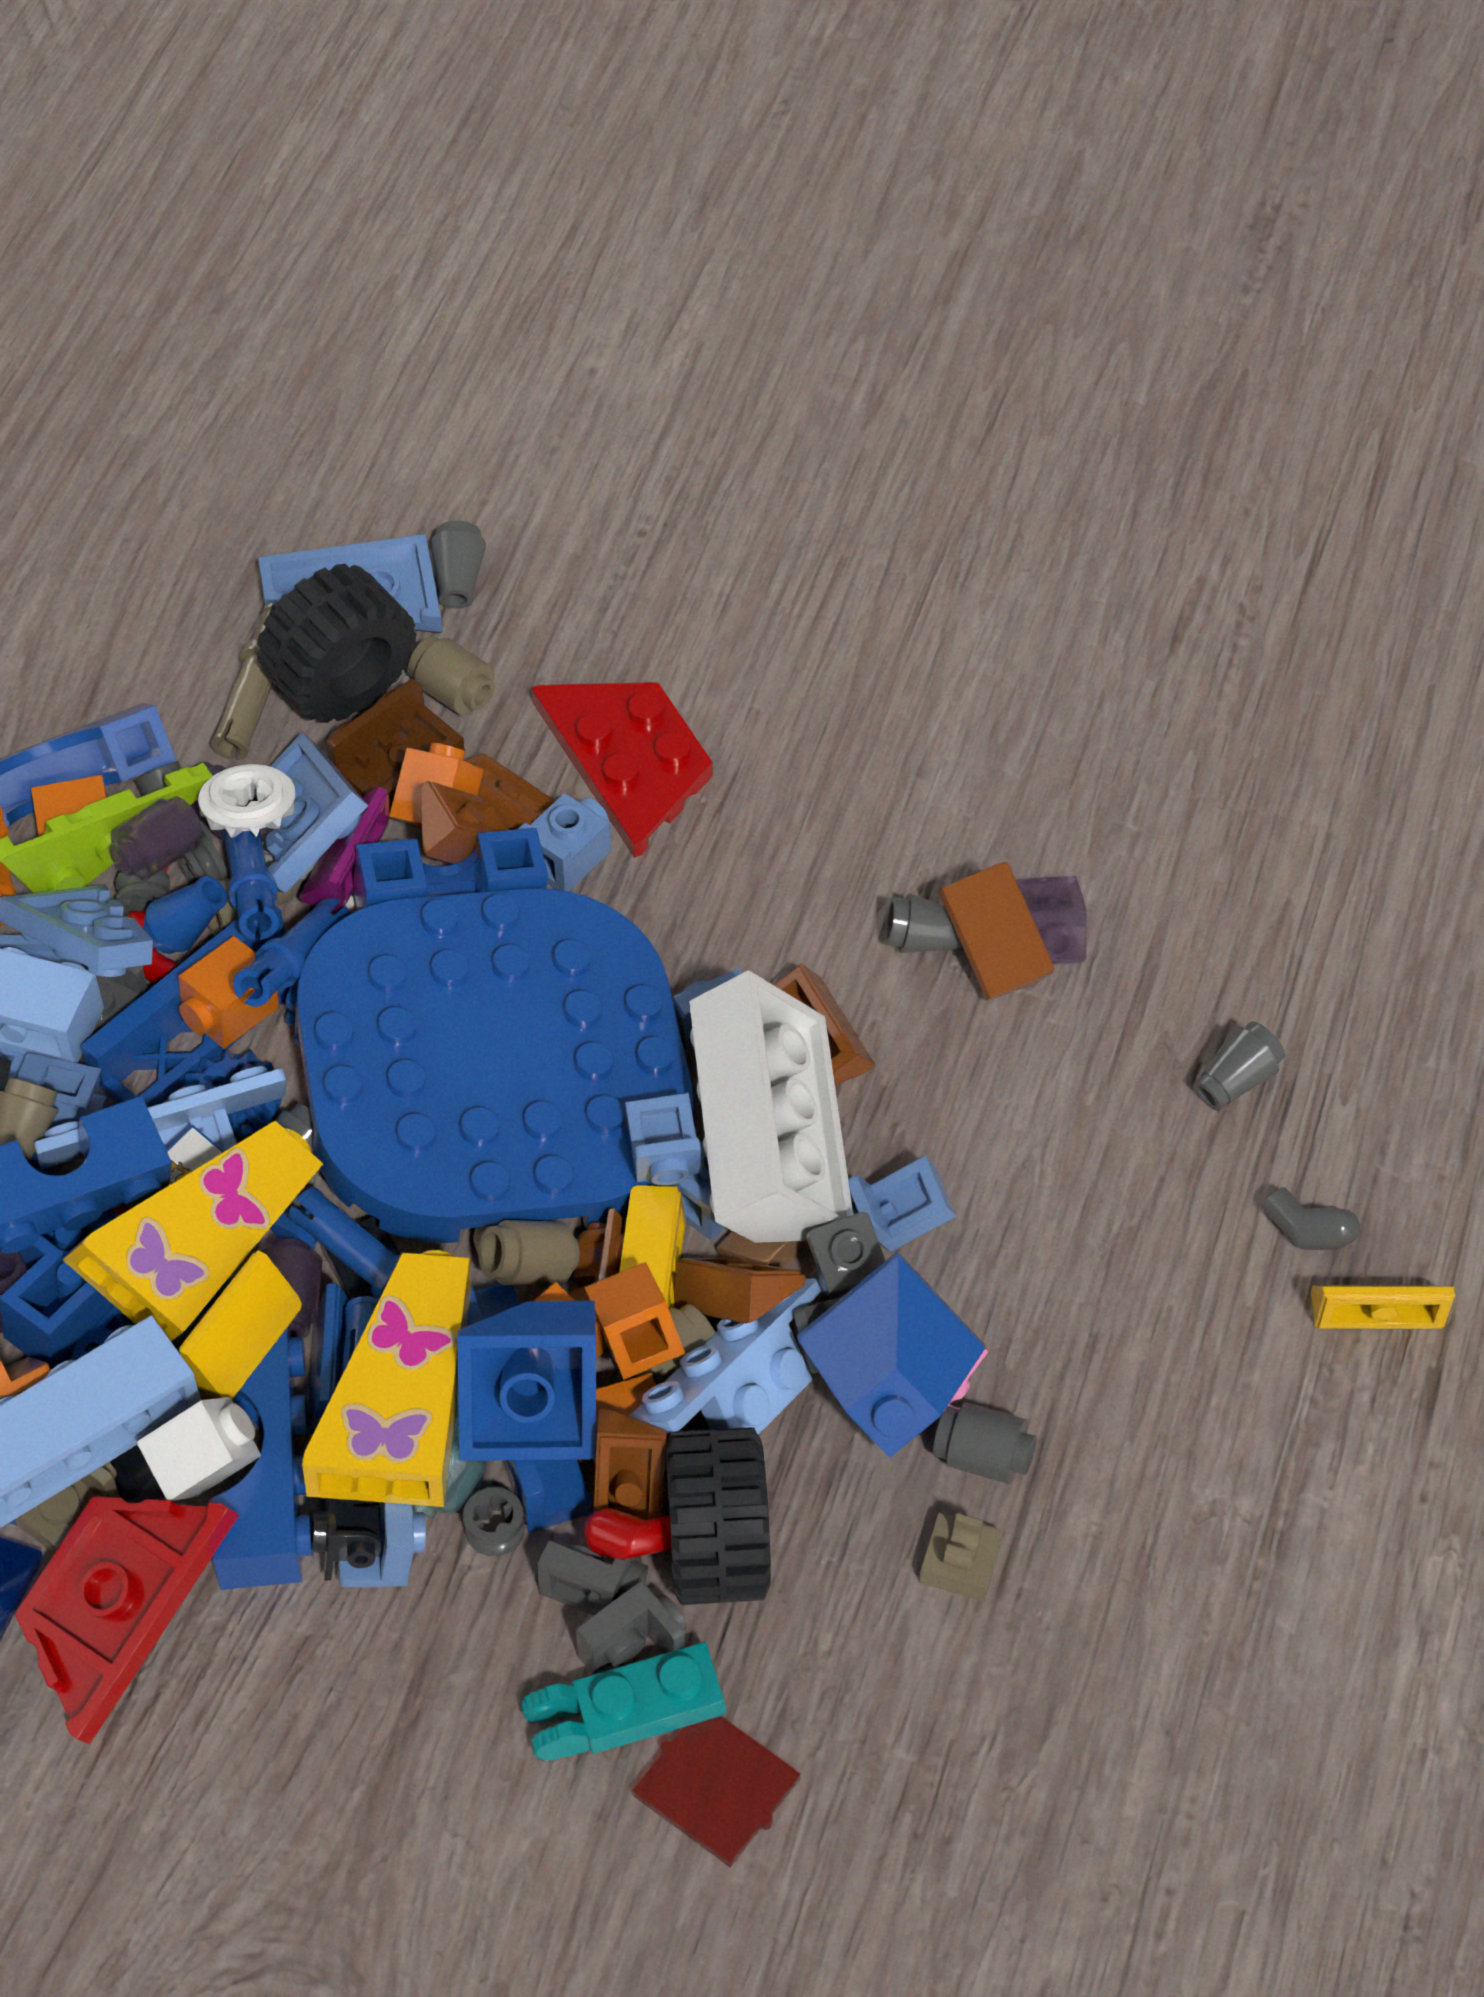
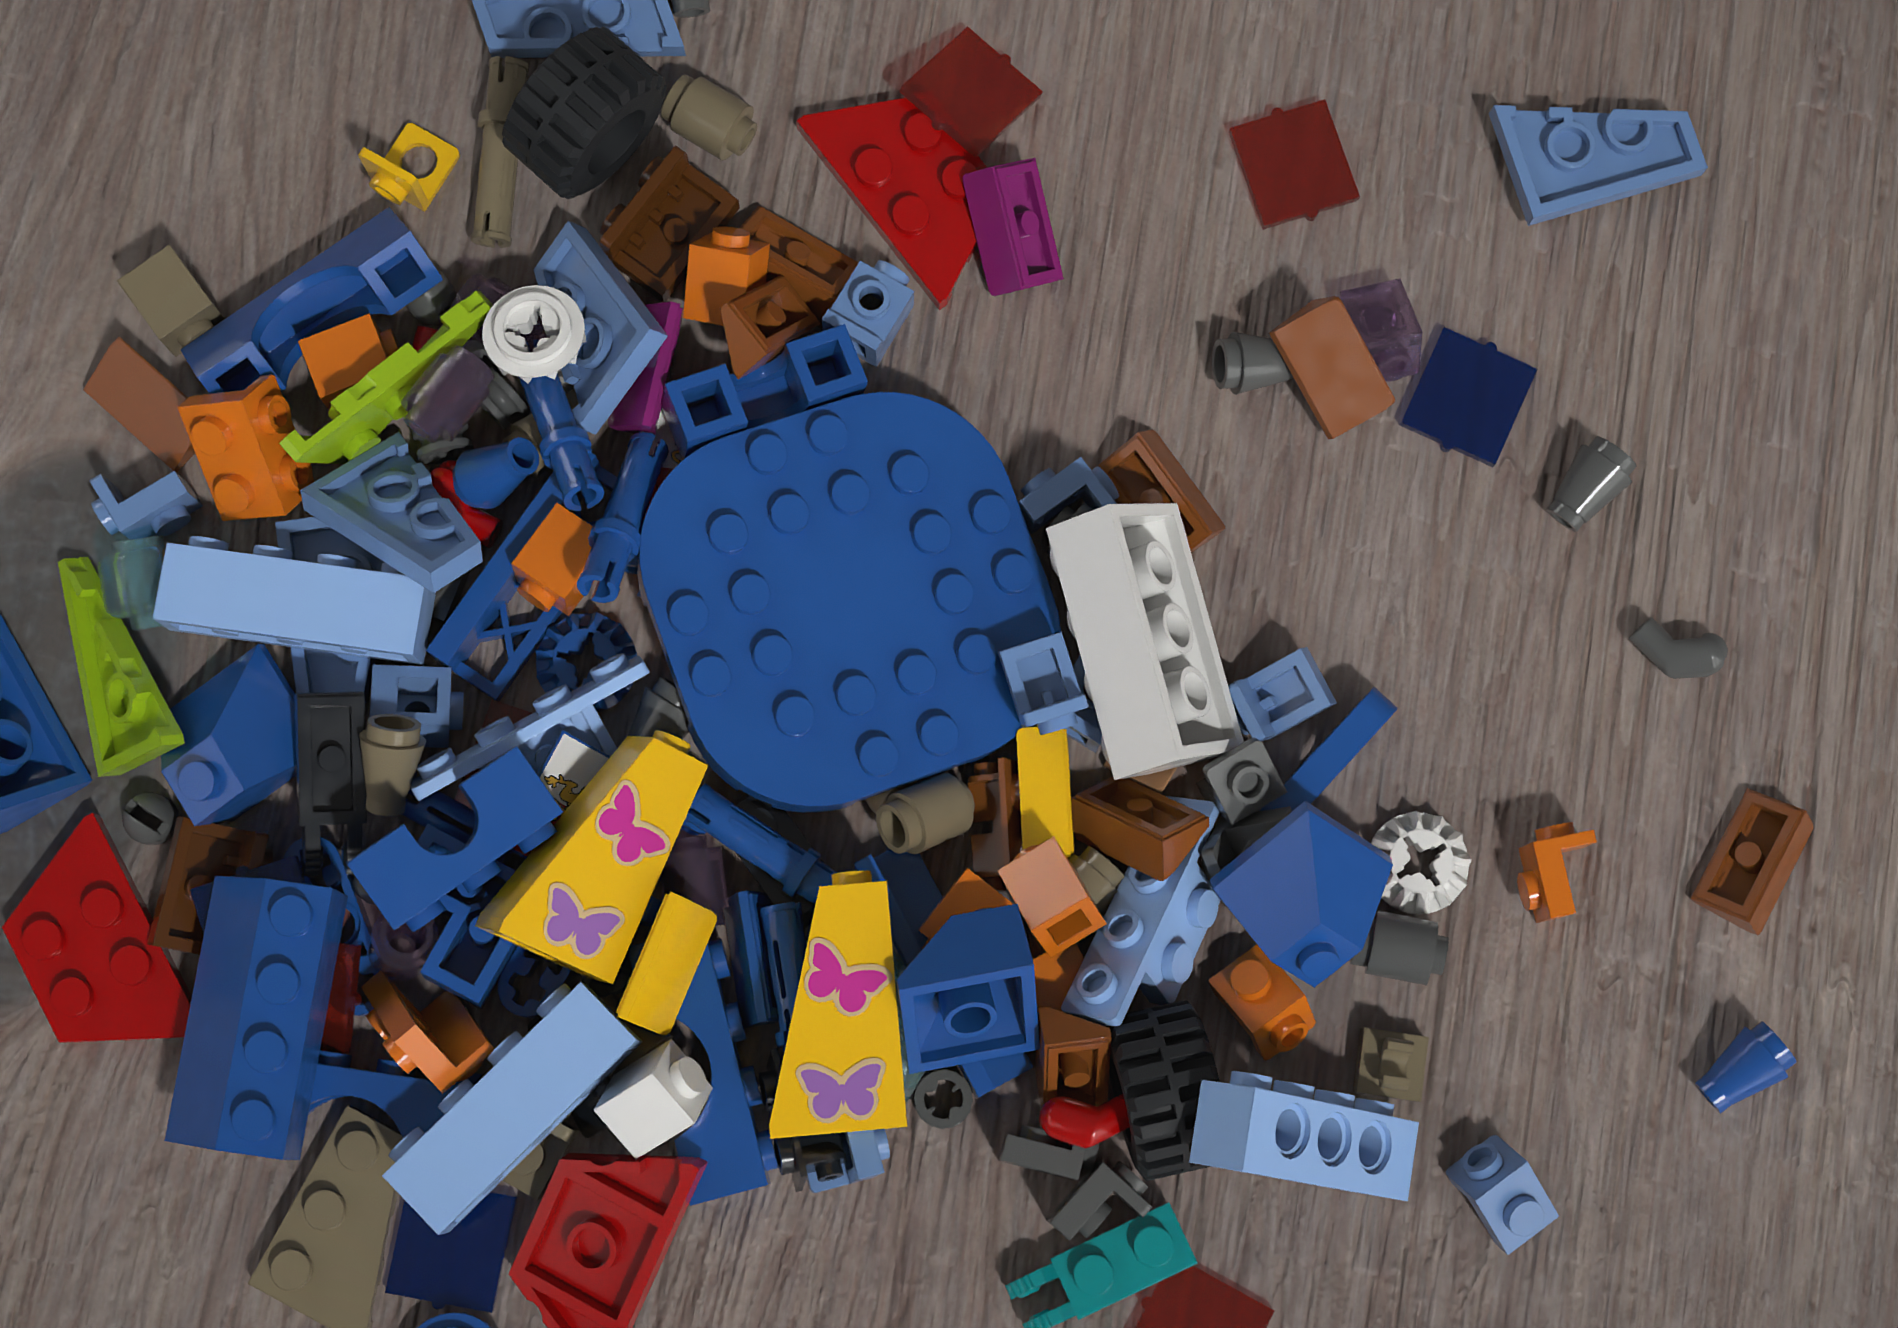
camera: 15 degrees left, 25 degrees up
yellow slope [1311,1285,1455,1329] -> none
none -> yellow bracket [358,123,460,212]
none -> clear red piece [899,26,1043,158]
none -> magenta slope [963,158,1064,296]
none -> light blue brick [1189,1071,1419,1201]
none -> orange bracket [1208,944,1316,1061]
none -> clear red piece [1229,99,1360,230]
none -> blue beam [1259,687,1398,811]
none -> white gear [1371,811,1472,914]
none -> clear blue piece [1399,327,1538,467]
none -> medium blue bracket [1446,1135,1559,1255]
none -> medium blue wing [1489,105,1708,226]
none -> orange bracket [1517,822,1597,923]
none -> dark orange slope [1691,788,1813,936]
none -> blue cone [1695,1021,1797,1114]

